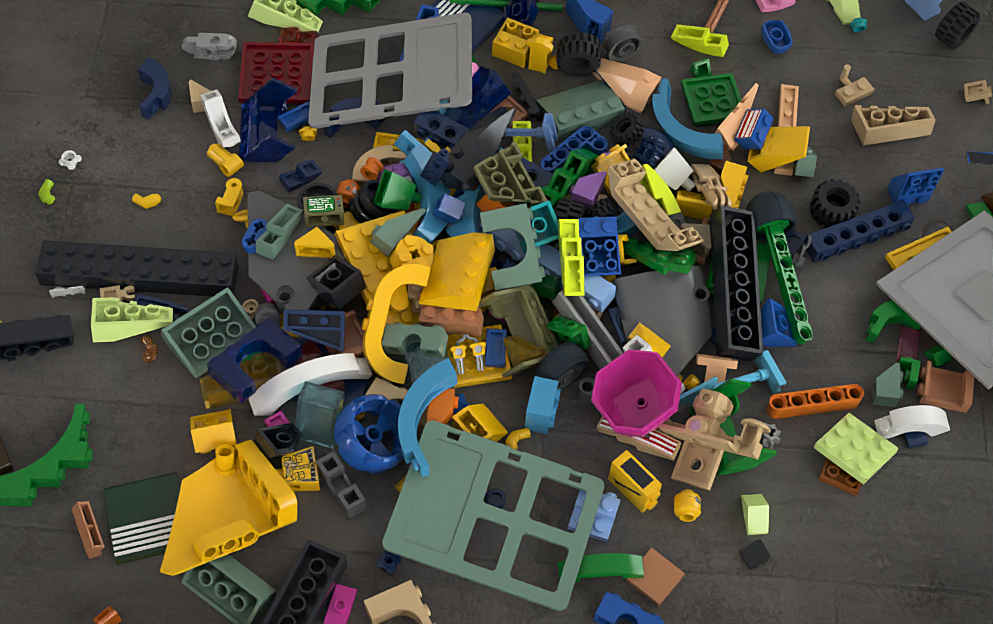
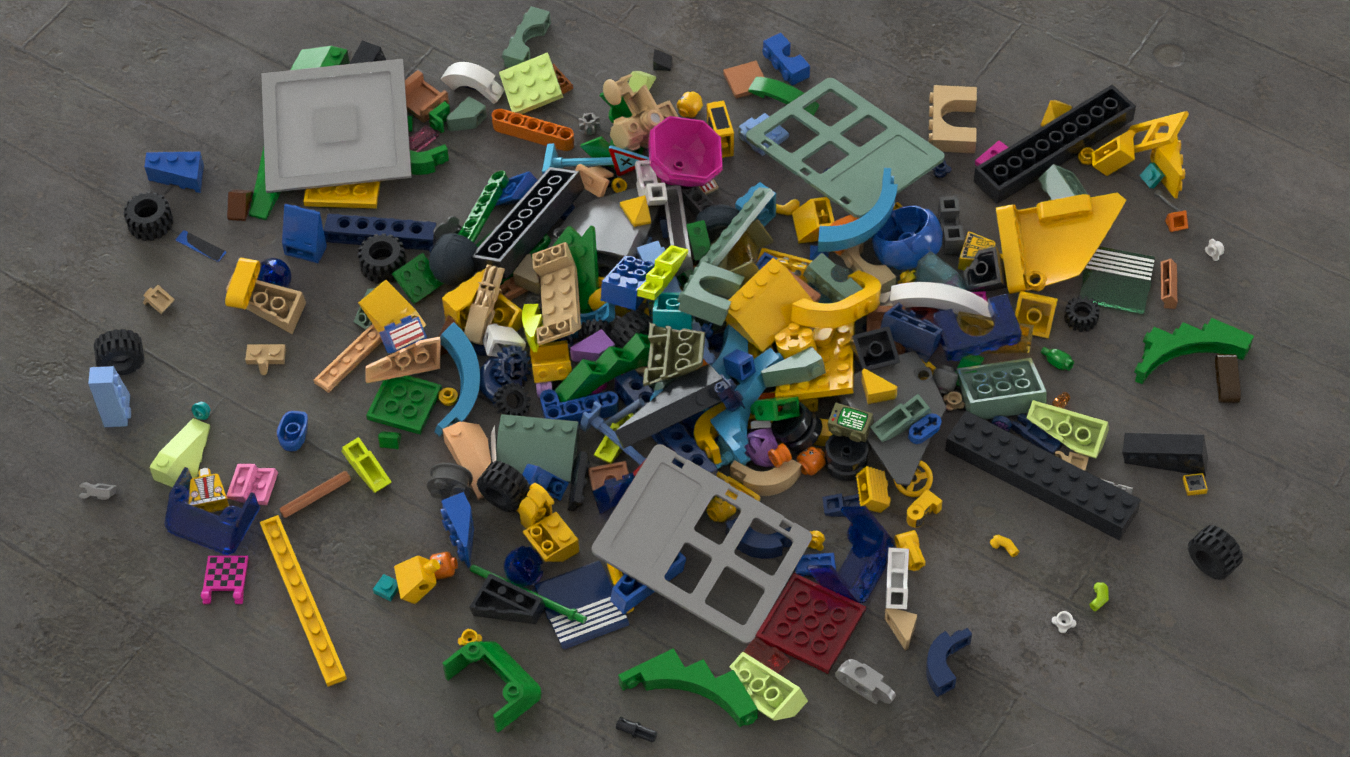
camera: 145 degrees left, 5 degrees down
none -> yellow beam [225,257,261,310]
none -> clear blue cylinder [257,258,292,288]
none -> green plate [392,253,444,305]
none -> yellow plate [439,387,458,406]
none -> sand green arch [502,6,551,68]
none -> blue slope [522,464,569,501]
none -> sand blue bar [598,398,644,433]
none -> sand green plate [696,187,775,267]
none -> yellow head [707,494,736,523]
none -> yellow brick [856,466,891,513]
none -> dark blue tile [992,416,1012,432]
none -> green plant [1041,347,1074,371]
none -> black tyre [1064,296,1100,332]
none -> white plate [1205,239,1224,261]

